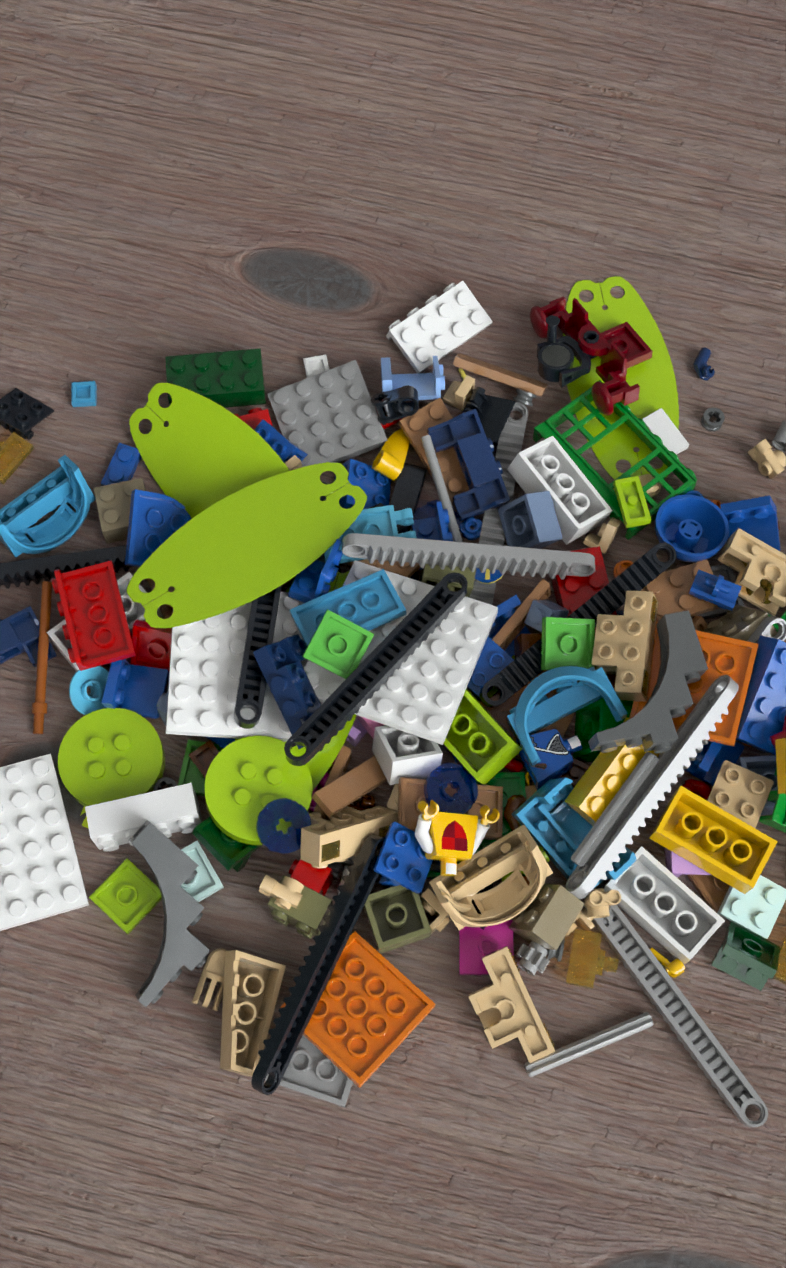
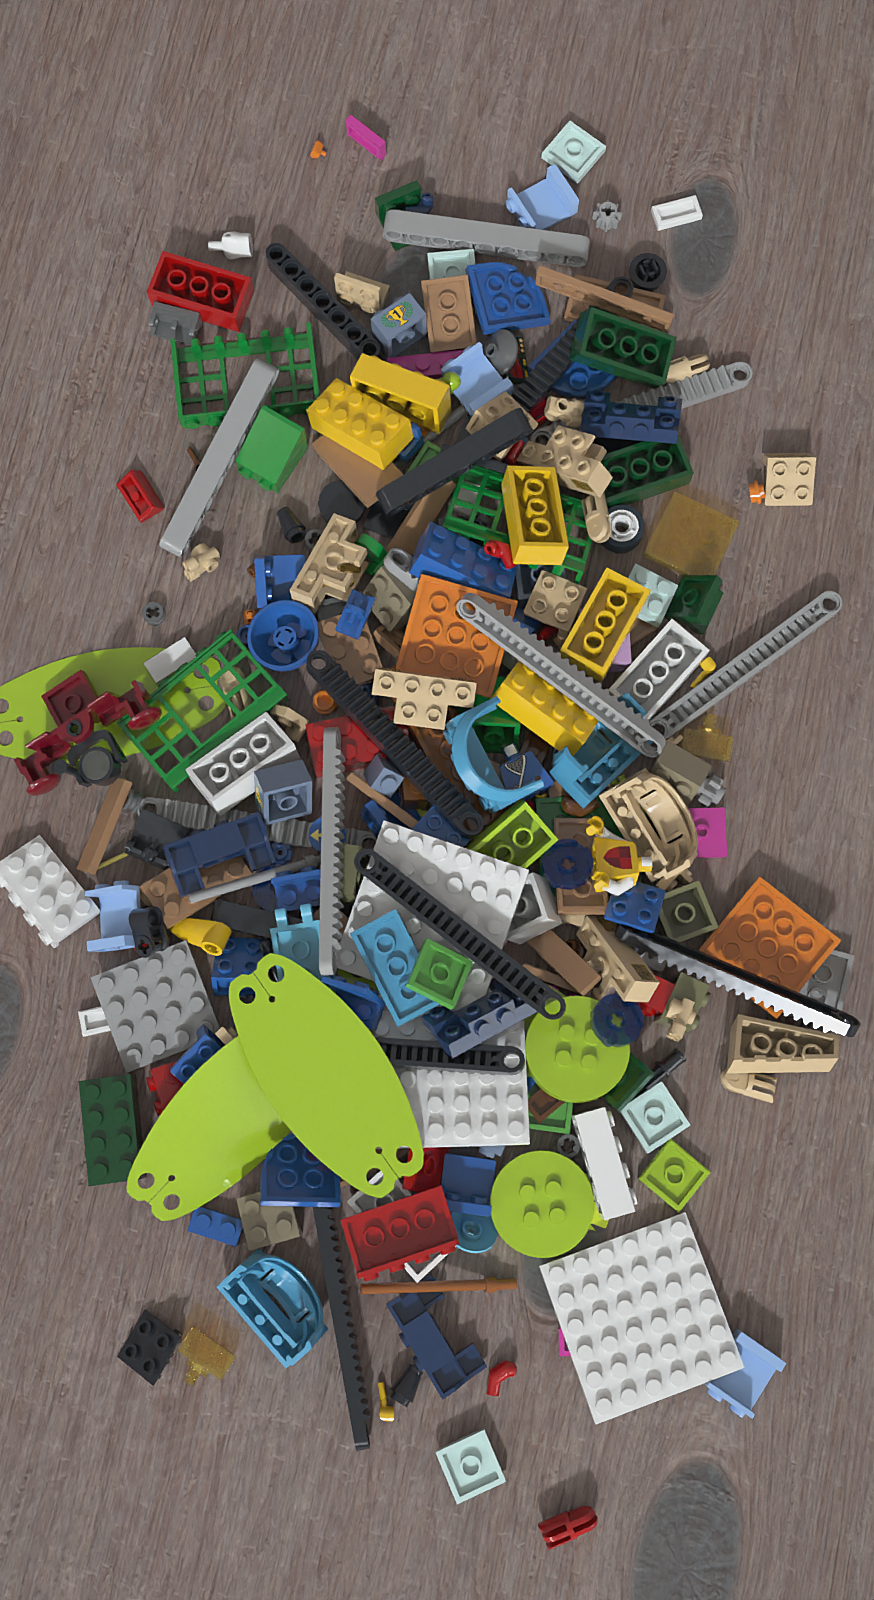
camera: 90 degrees left, 10 degrees up
dark azure tile [71,381,97,407] -> none
arch [129,820,210,1007] -> none
tan bracket [443,375,475,411] -> none
tan piece [468,946,555,1063] -> none
light grey axle [524,1012,653,1077] -> none
bright green plate [541,617,595,670] -> none
light grey axle [571,752,659,867] -> none
tan plate [584,888,621,918] -> none
dark grey arch [588,610,708,753] -> none
lime plate [613,476,651,528] -> none
dark blue arm [693,347,715,380] -> none
none -> black axle [643,1048,686,1090]

